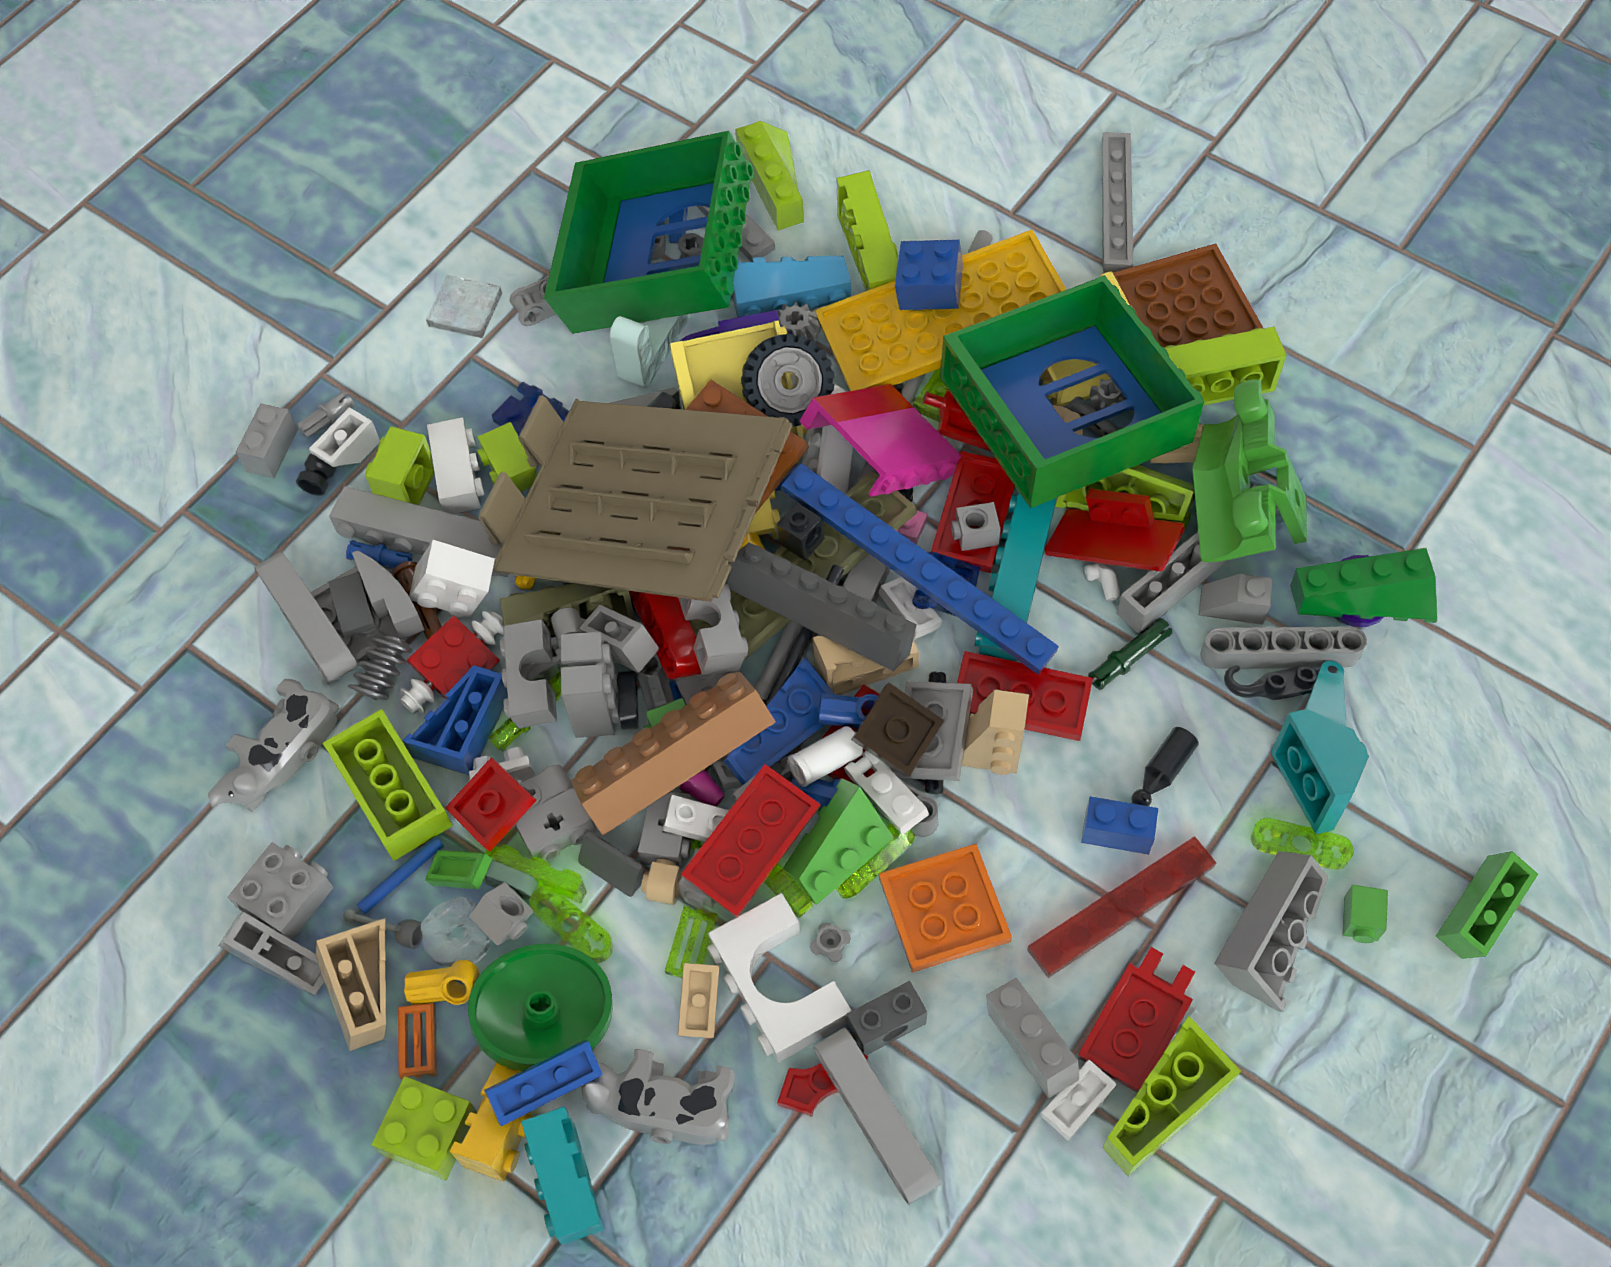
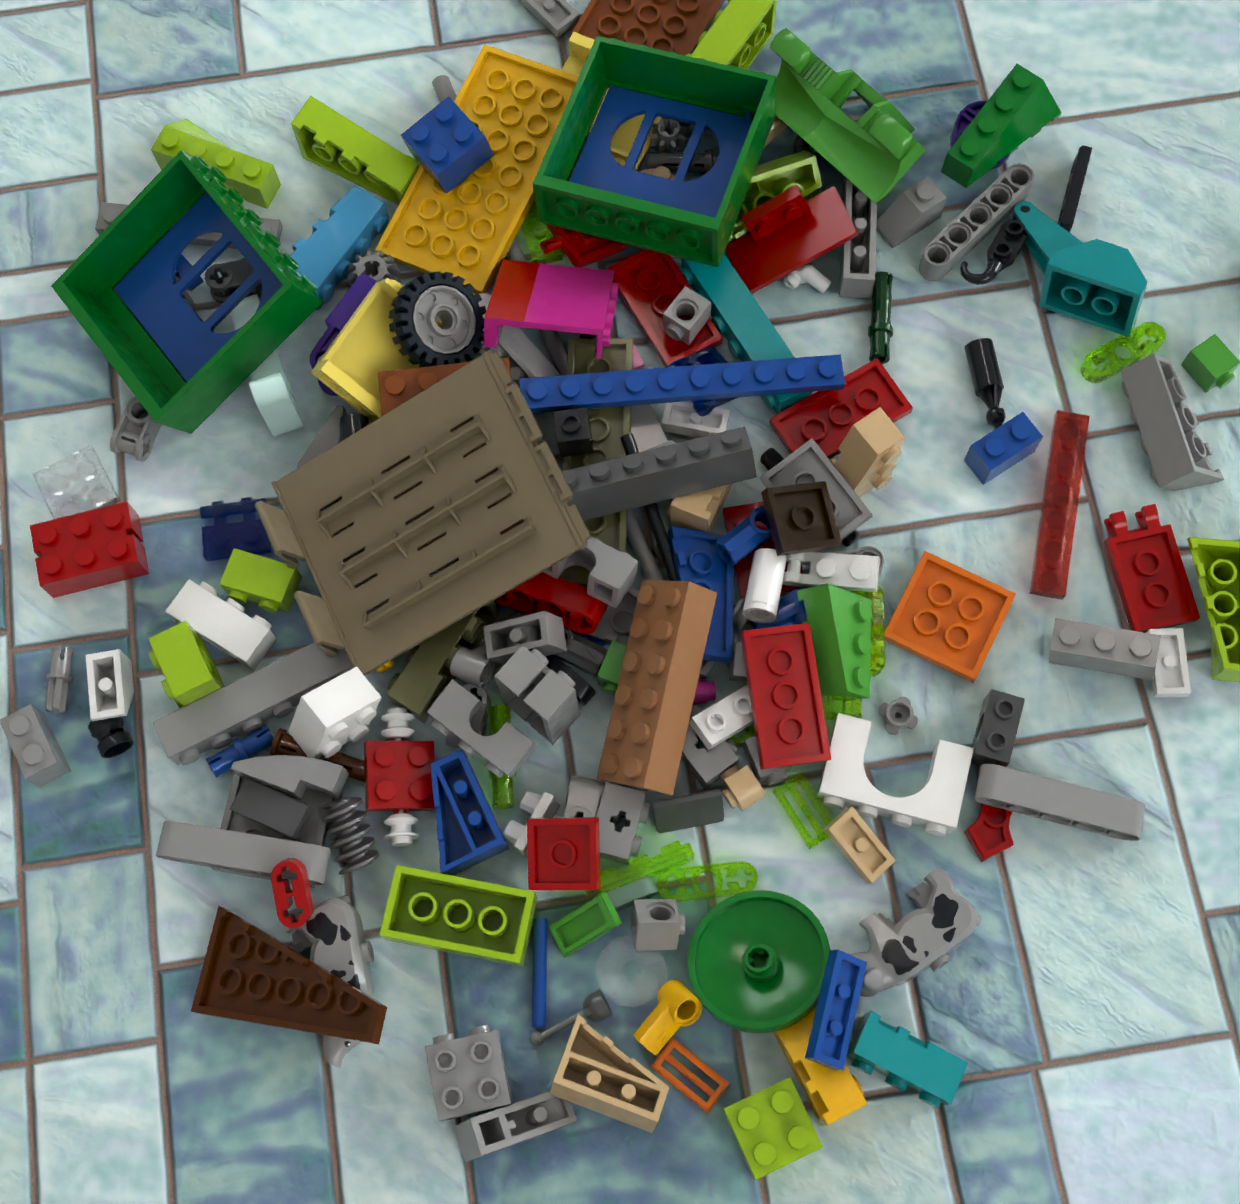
camera: 45 degrees left, 10 degrees up
none -> red piece [30,501,150,598]
none -> reddish brown wing [191,906,387,1045]
none -> red beam [271,858,313,928]
none -> black tile [1057,145,1092,233]

